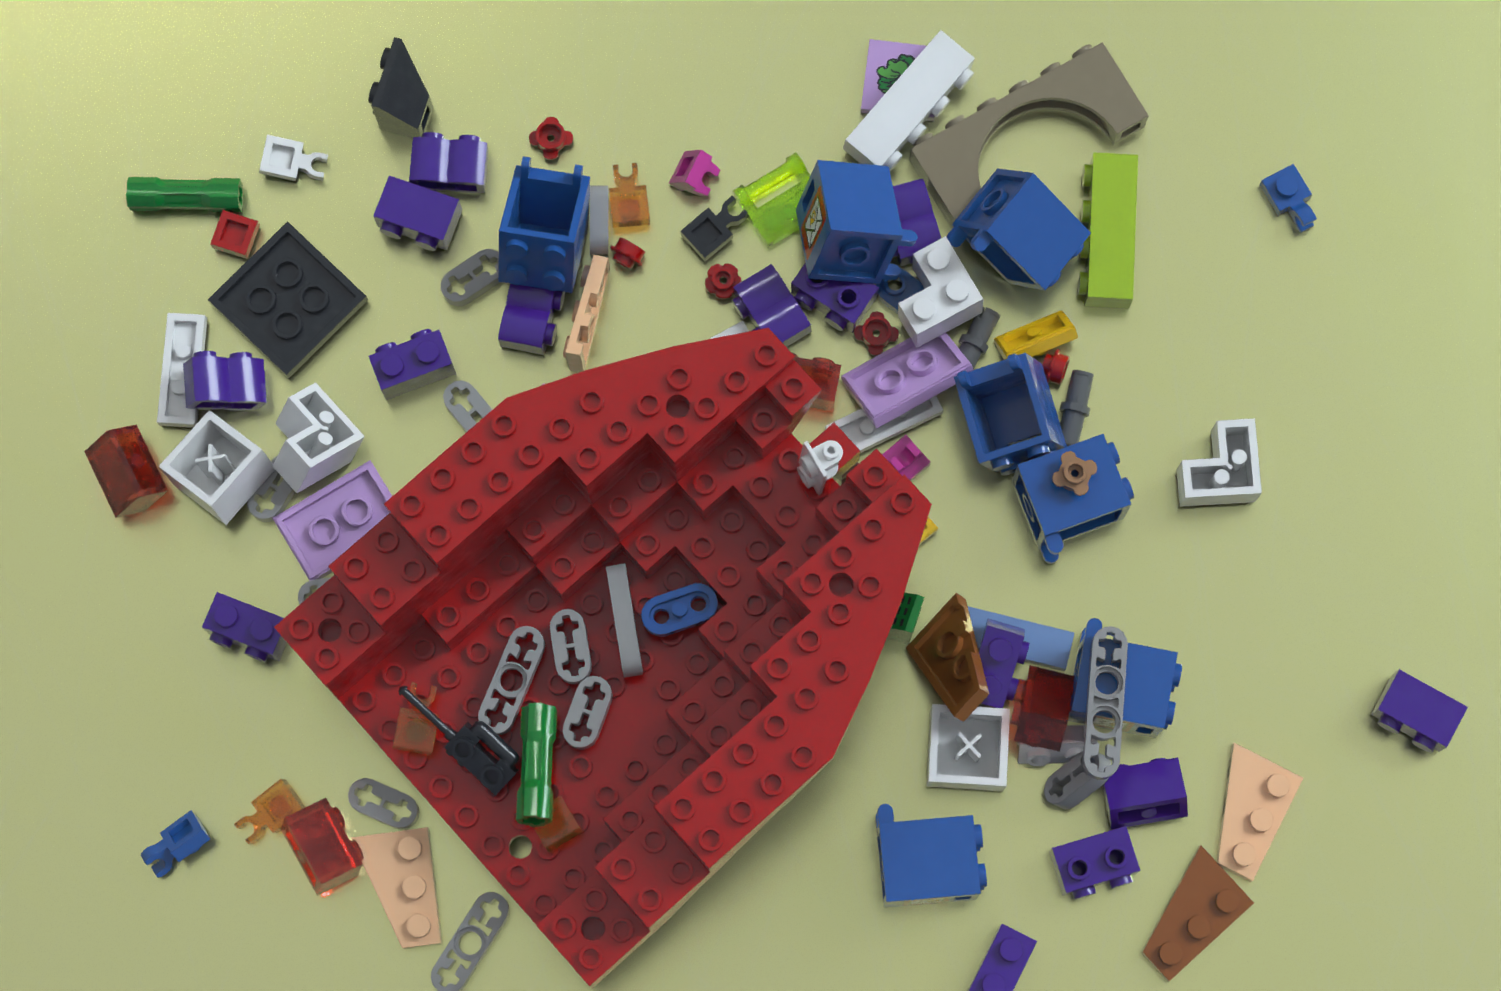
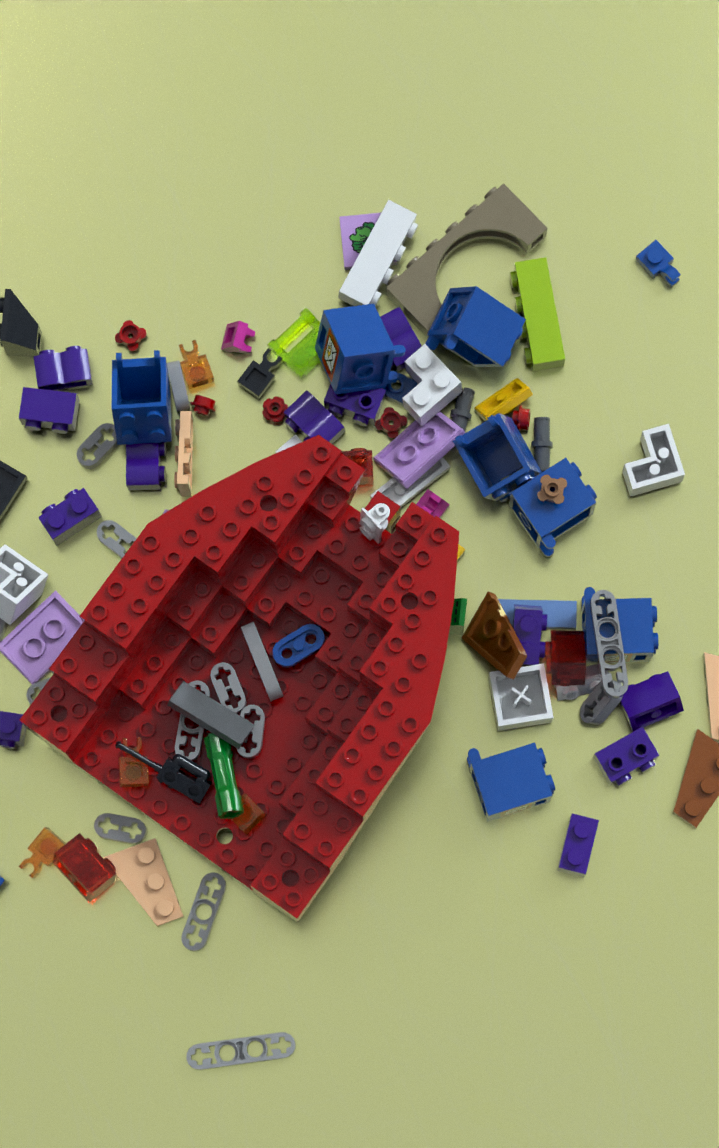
camera: 10 degrees left, 0 degrees up
none -> dark grey tile [168,681,254,749]

